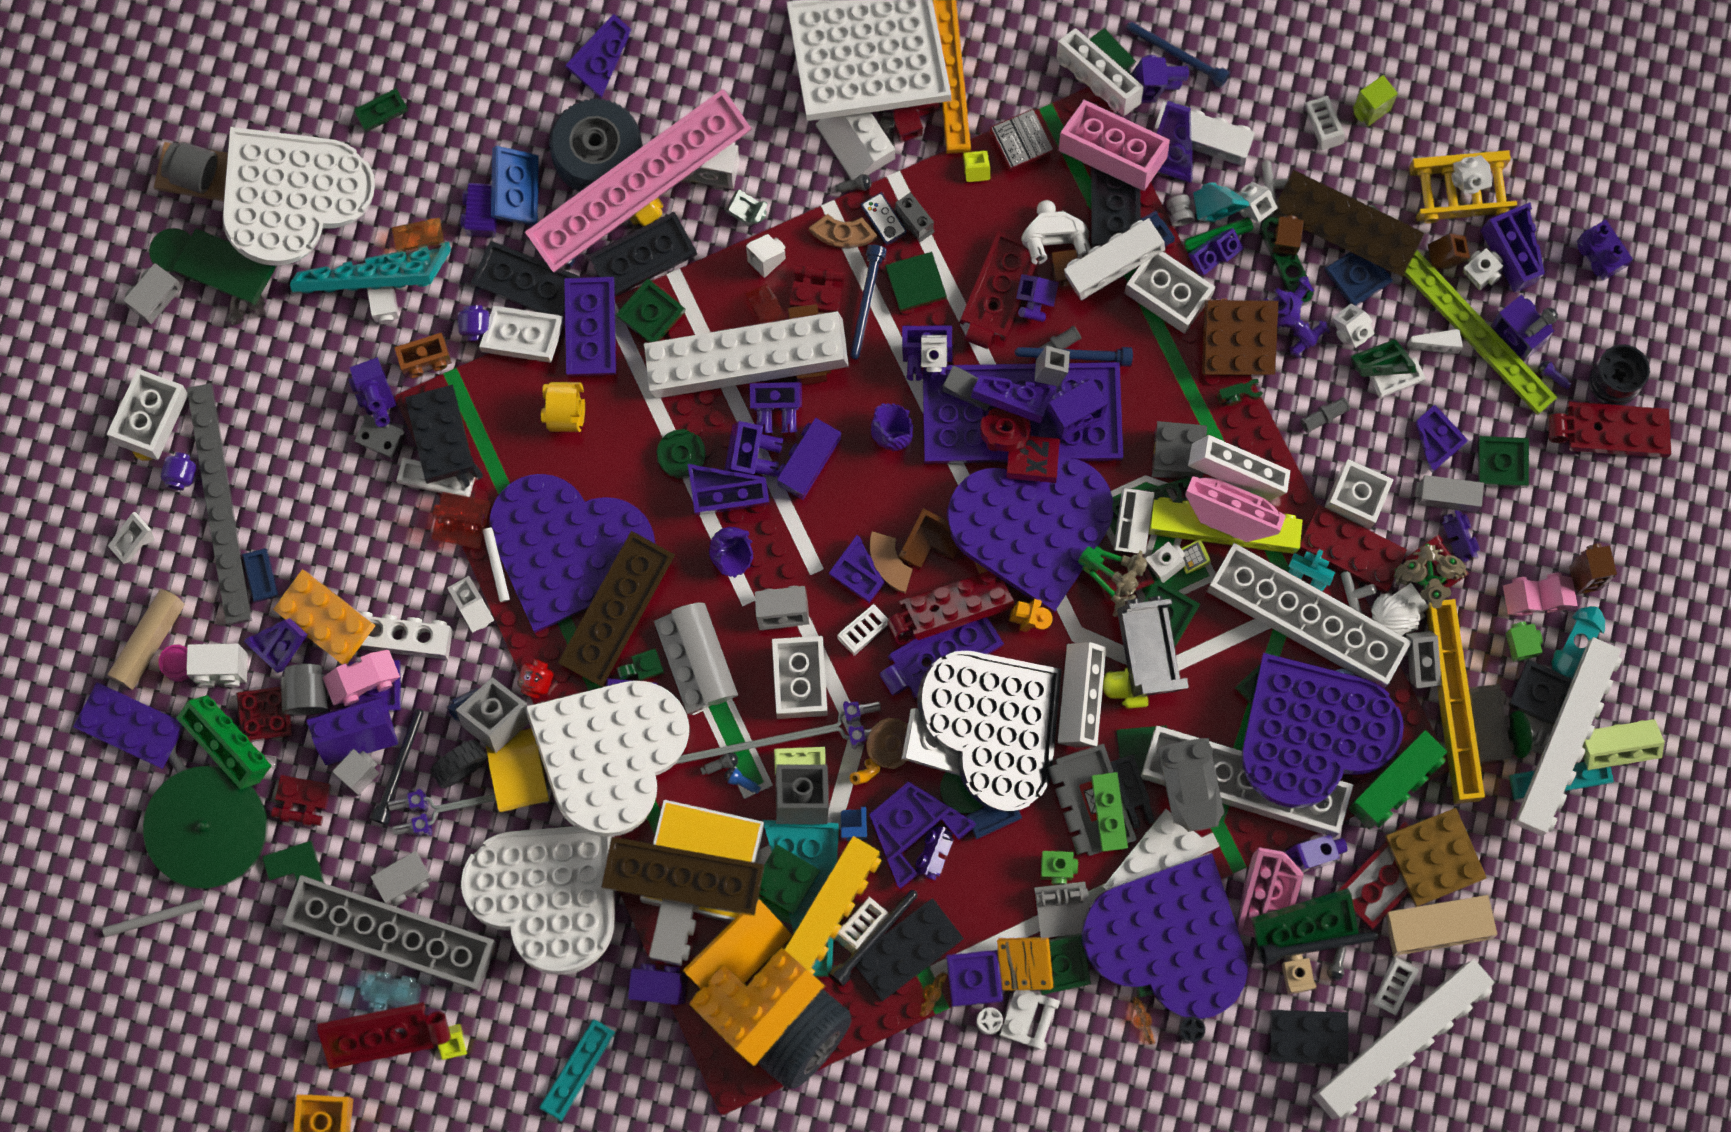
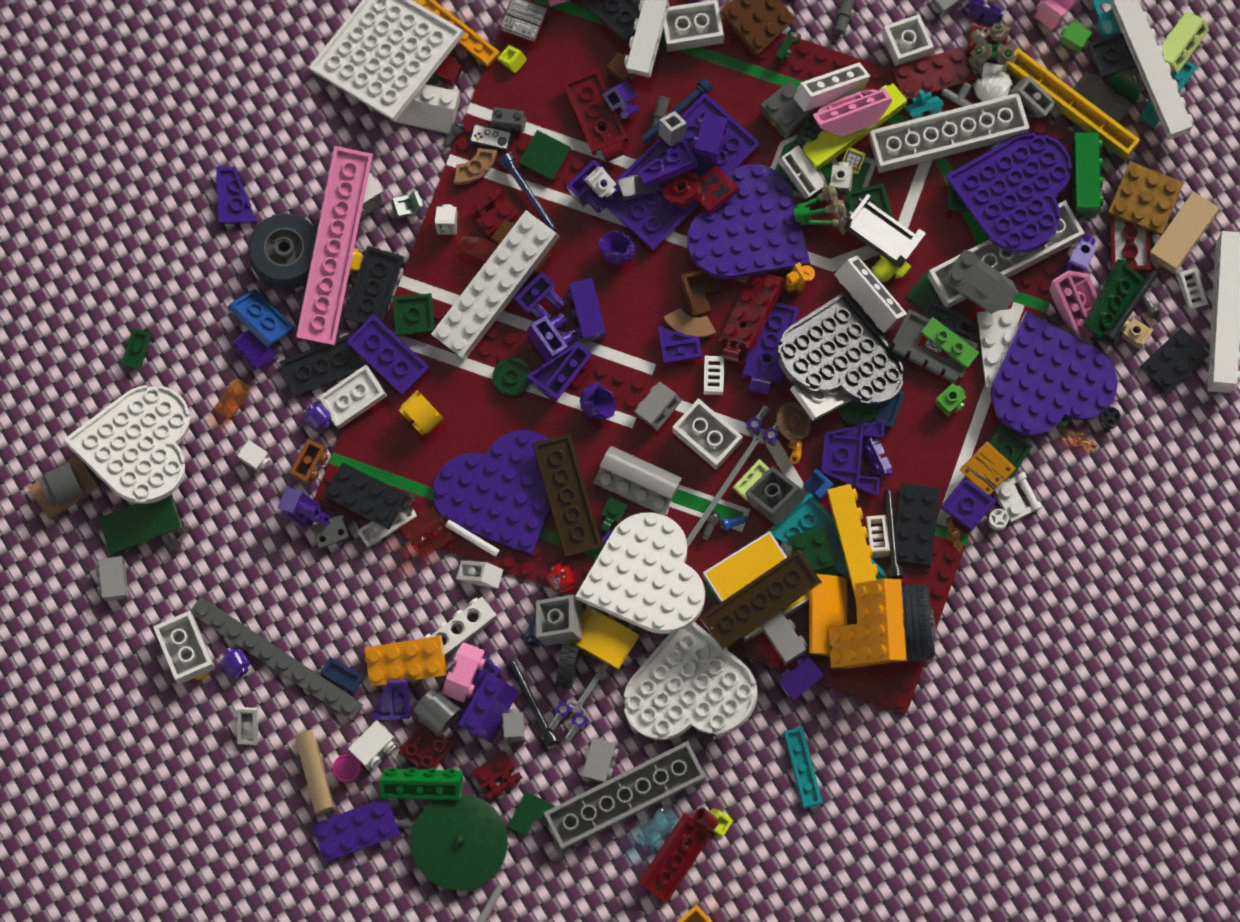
camera: 40 degrees left, 0 degrees up
dark green sticker [149,228,191,272] -> none
teal wing [290,242,451,294] -> none
white connector [1021,200,1091,264] -> none
light grey hinge [1034,882,1089,938] -> none

